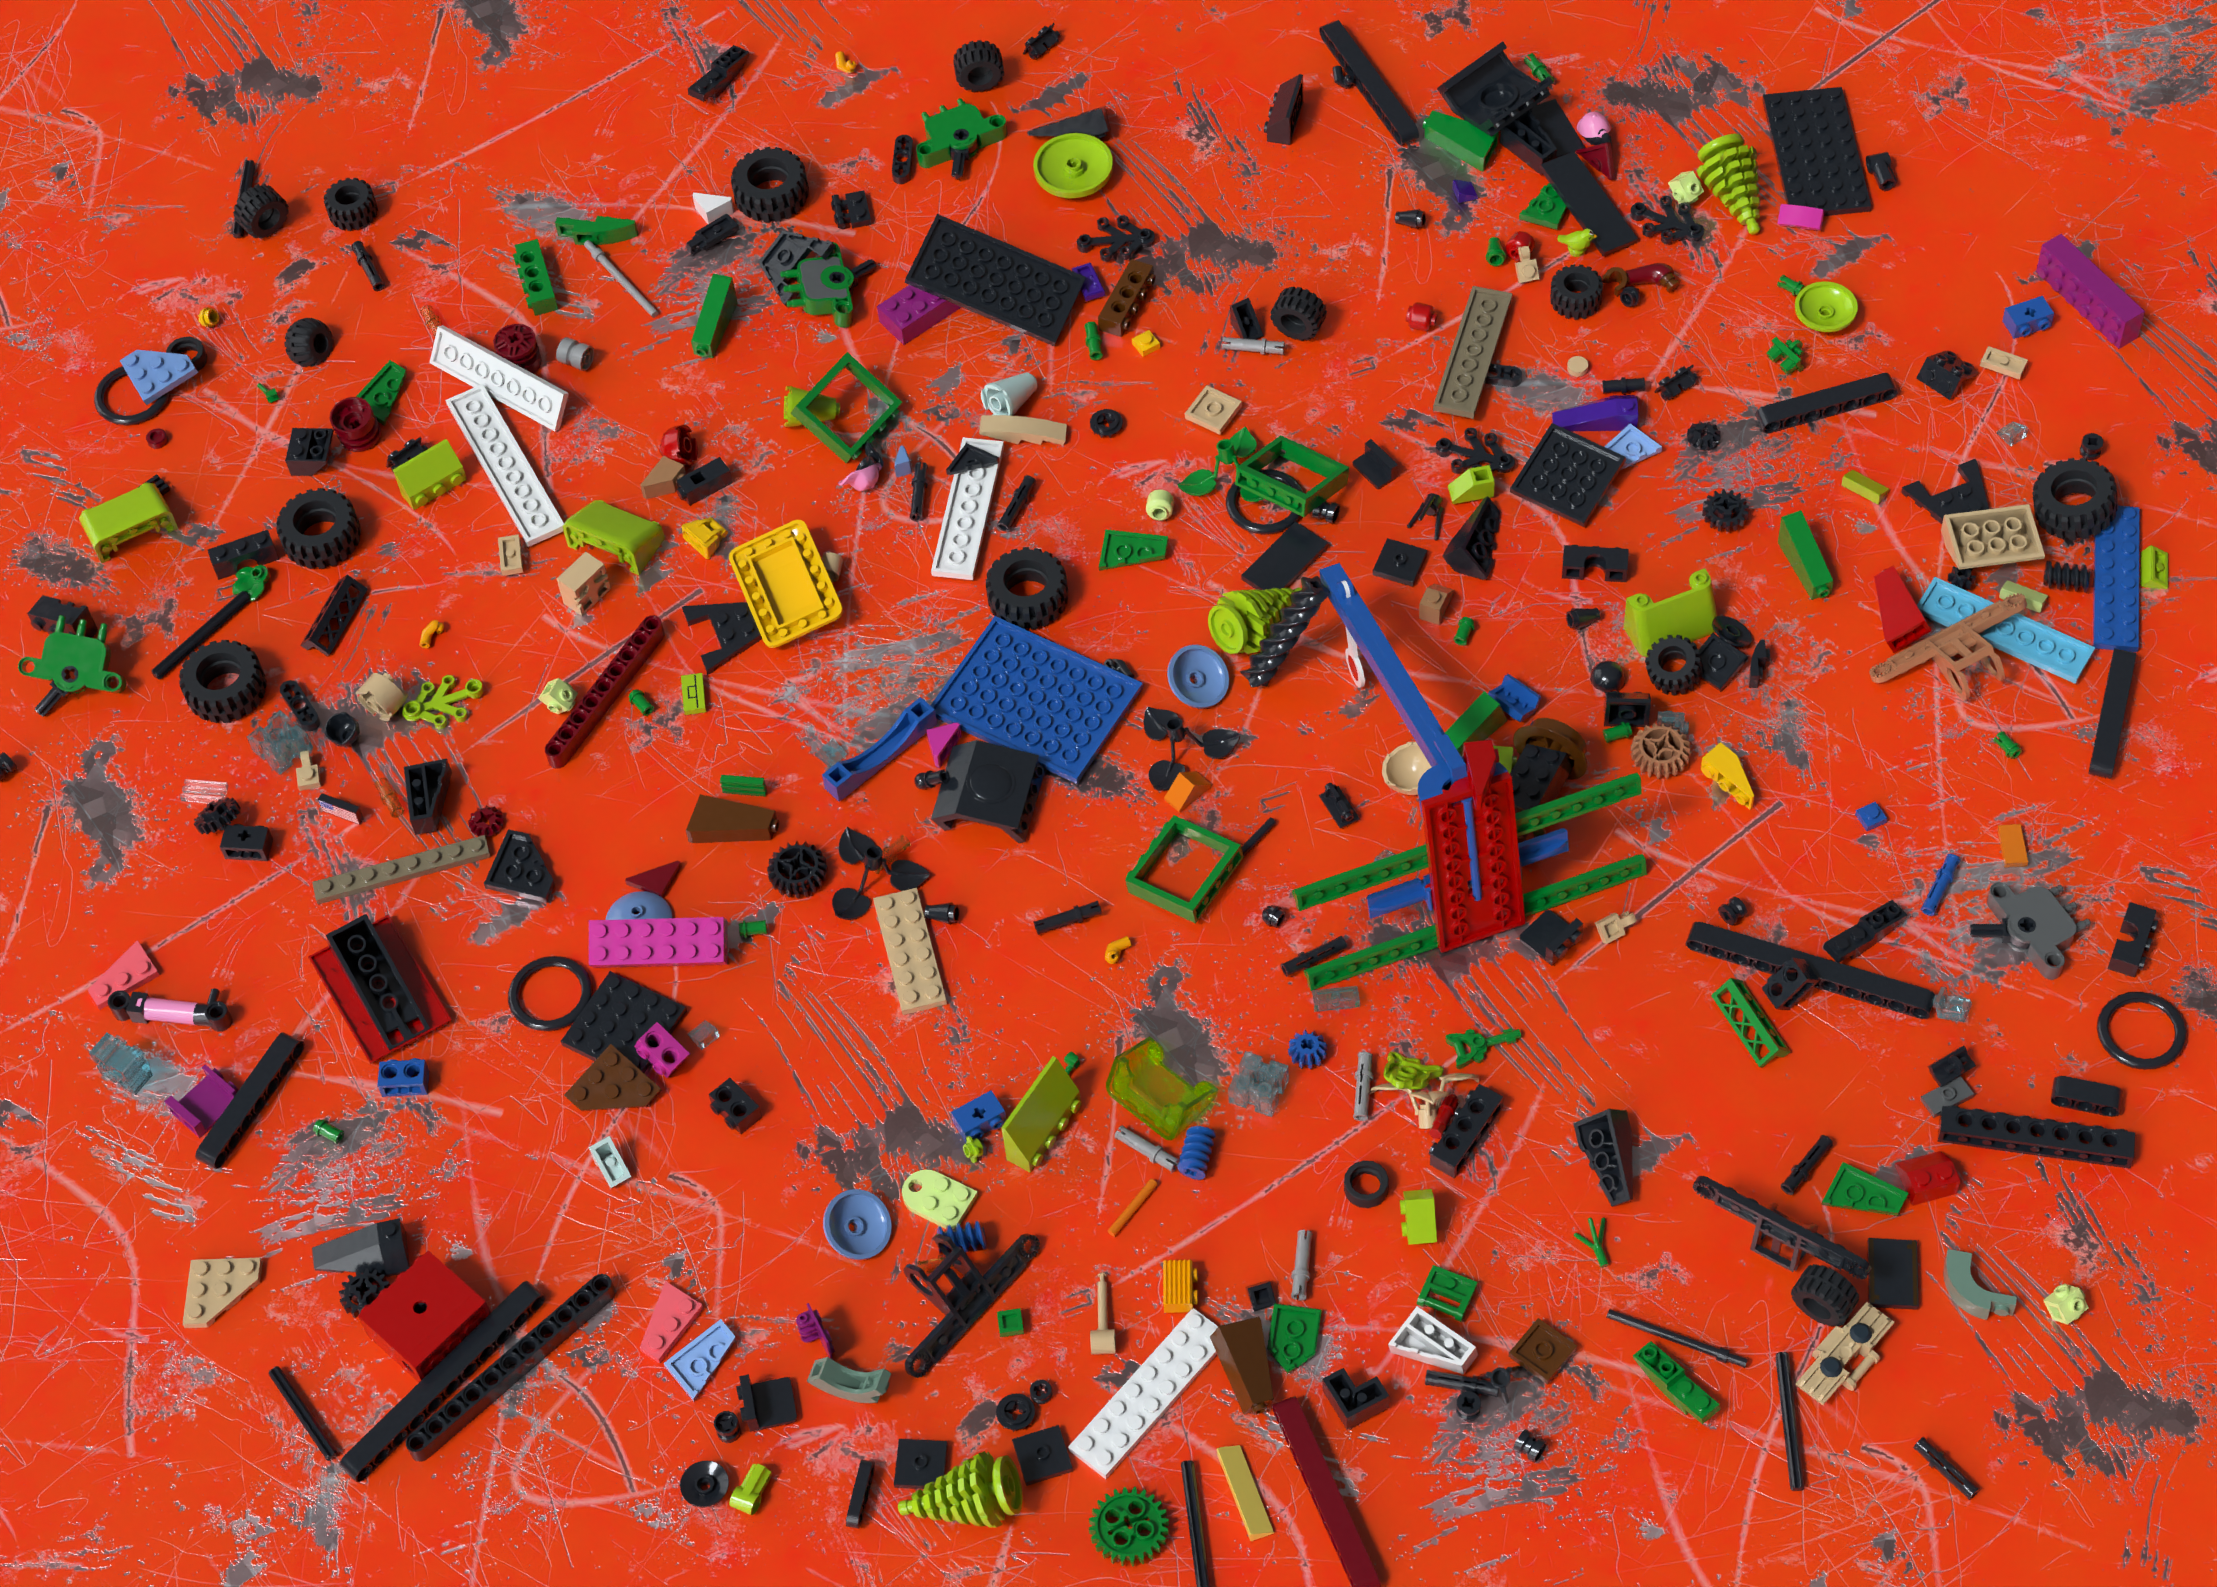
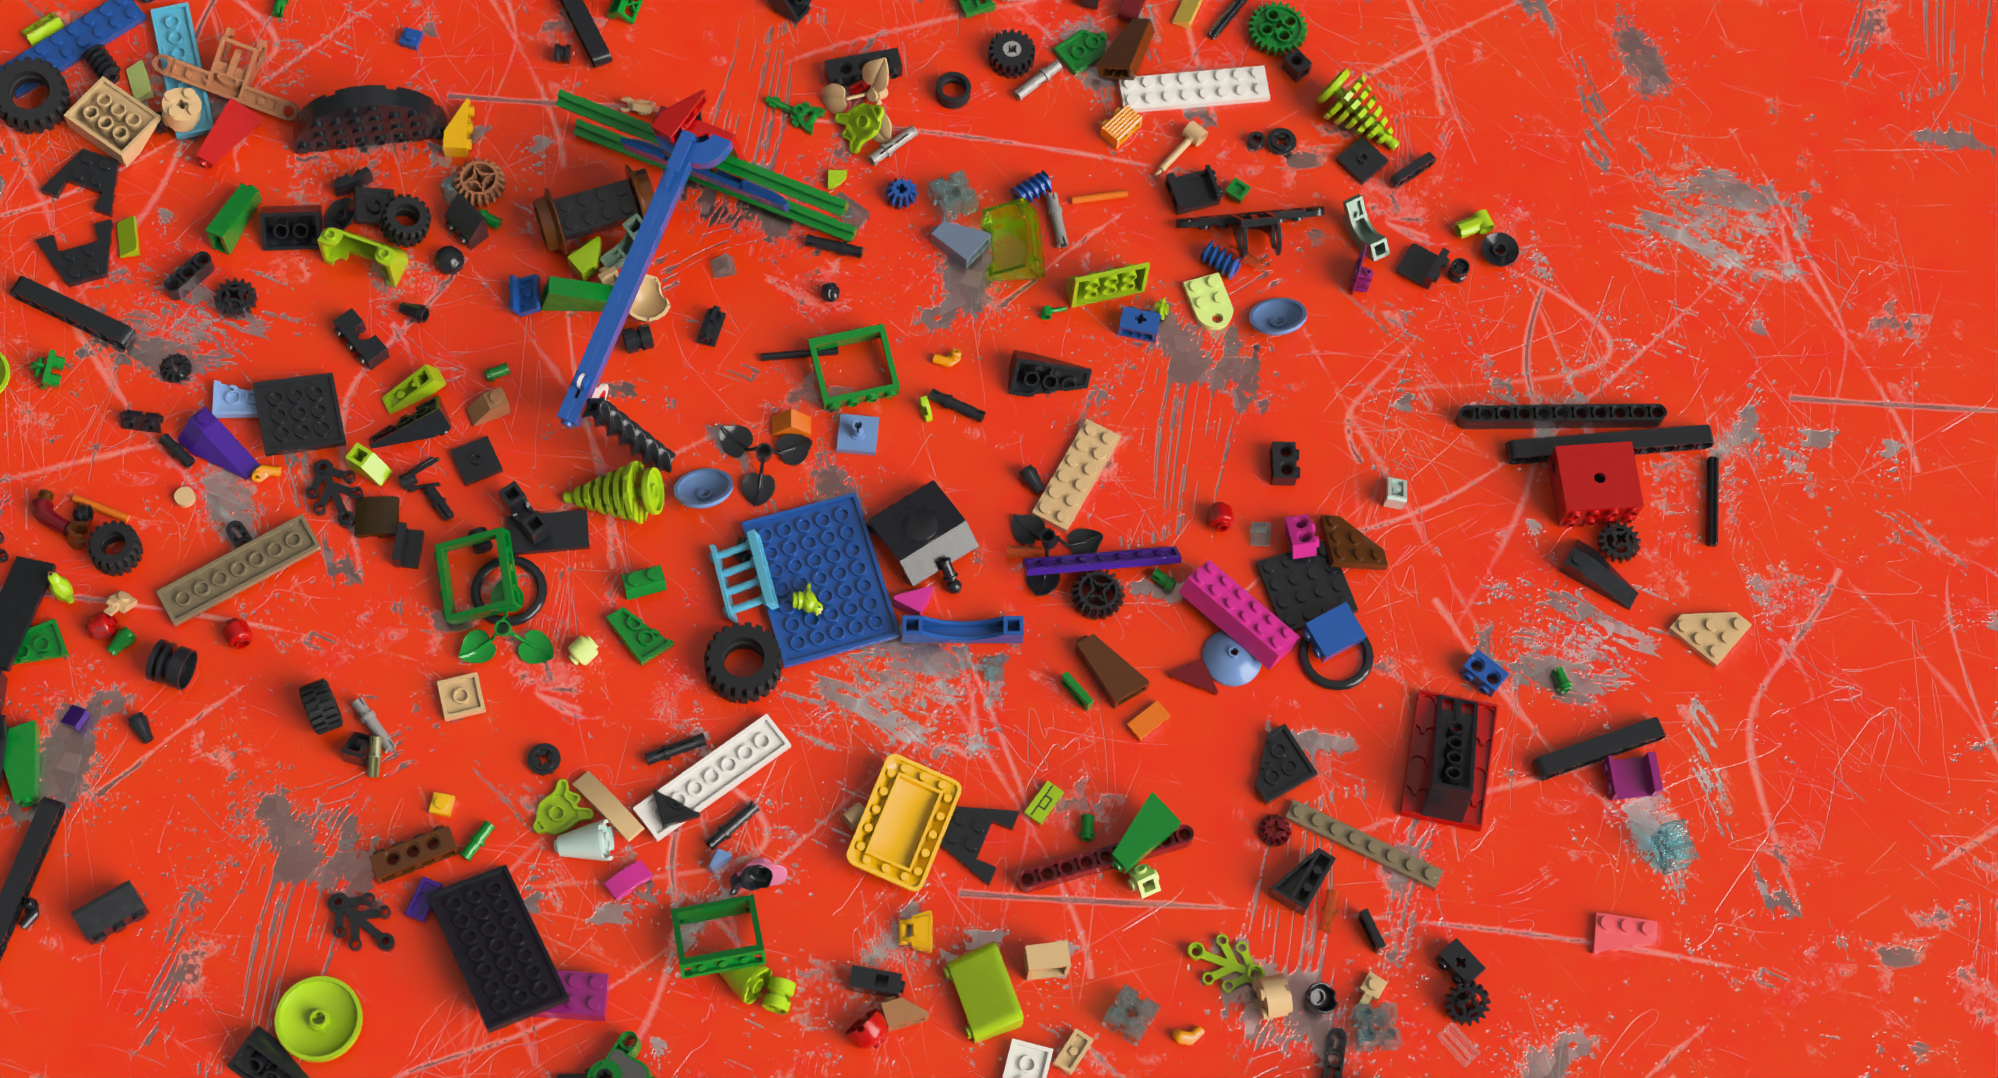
camera: 150 degrees left, 10 degrees up
black piece [107,988,233,1032] -> none
coral wing [640,1281,704,1363] -> none
light blue wing [664,1319,736,1401] -> none
black plate [1012,1425,1073,1486] -> none
black slope [1245,1280,1276,1311] -> none
lime brick [1400,1189,1437,1245] -> none
none -> black wing [36,219,114,287]
none -> orange bar [72,494,131,522]
none -> black wheel [145,639,198,691]
none -> tan brick [161,88,201,133]
none -> black beam [164,251,215,301]
none -> light orange arm [251,465,281,483]
none -> black slope [259,205,323,251]
none -> black brick [293,85,447,154]
none -> dark brown slope [354,496,400,538]
none -> olive axle [366,736,383,777]
none -> lime slope [382,364,446,414]
none -> black axle [424,485,454,521]
none -> black arch [498,481,551,545]
none -> lime tile [533,779,594,835]
none -> dark pink slope [604,860,652,901]
none -> black wheel [621,324,654,354]
none -> green brick [622,564,667,600]
none -> medium azure fence [709,529,779,623]
none -> lime wheel [762,977,796,1014]
none -> lime animal [792,583,823,616]
none -> lime tile [828,170,847,190]
none -> medium blue tile [836,414,879,456]
none -> lime tile [919,396,933,422]
none -> sand blue slope [931,221,991,269]
none -> black wheel [988,29,1035,79]
none -> black wedge [1008,350,1092,397]
none -> dark purple tile [1022,546,1182,576]
none -> clear light blue brick [1101,984,1161,1047]
none -> green slope [1111,792,1181,875]
none -> orange tile [1126,700,1171,741]
none -> black panel [1165,164,1223,215]
none -> red head [1207,502,1234,532]
none -> black brick [1281,48,1312,83]
none -> blue brick [1302,602,1367,663]

